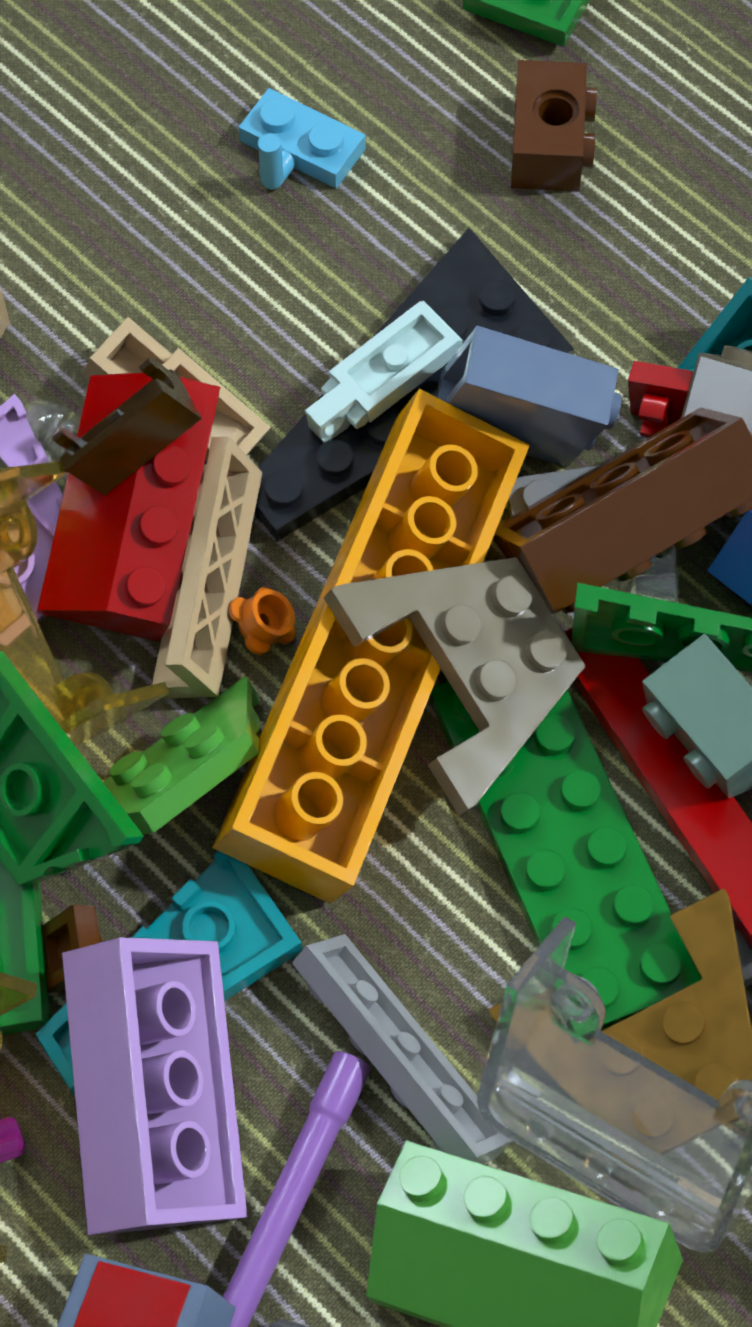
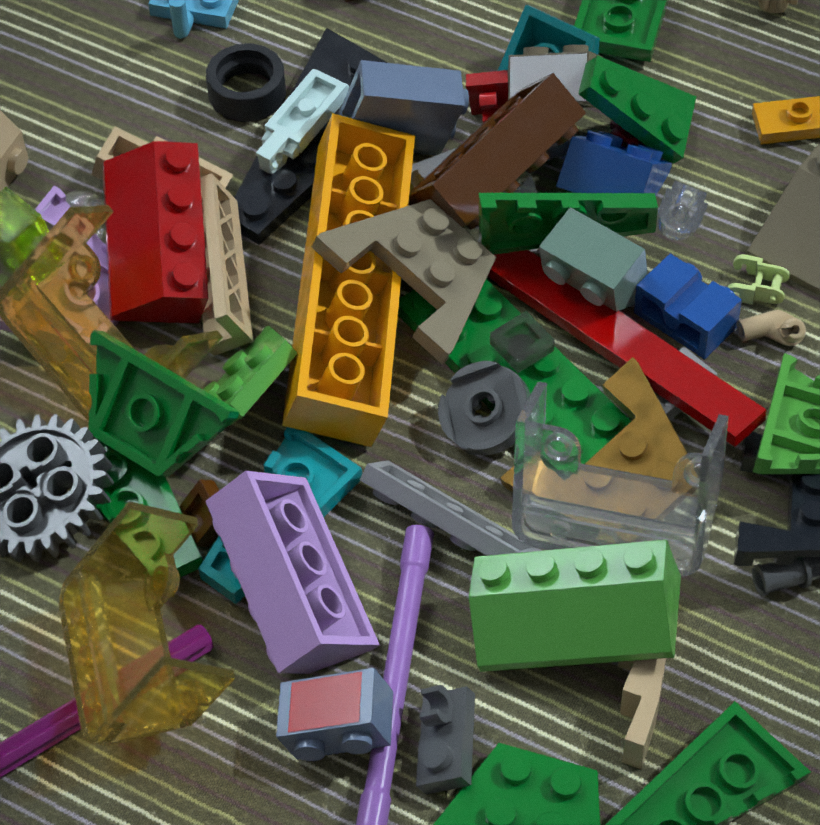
camera: 15 degrees left, 10 degrees down
dark brown hinge [52,358,202,496] -> none
orange plate [228,587,296,655] -> none
none -> black tyre [206,43,286,122]
none -> dark grey plate [438,361,532,455]
none -> clear smoke plate [490,311,555,373]

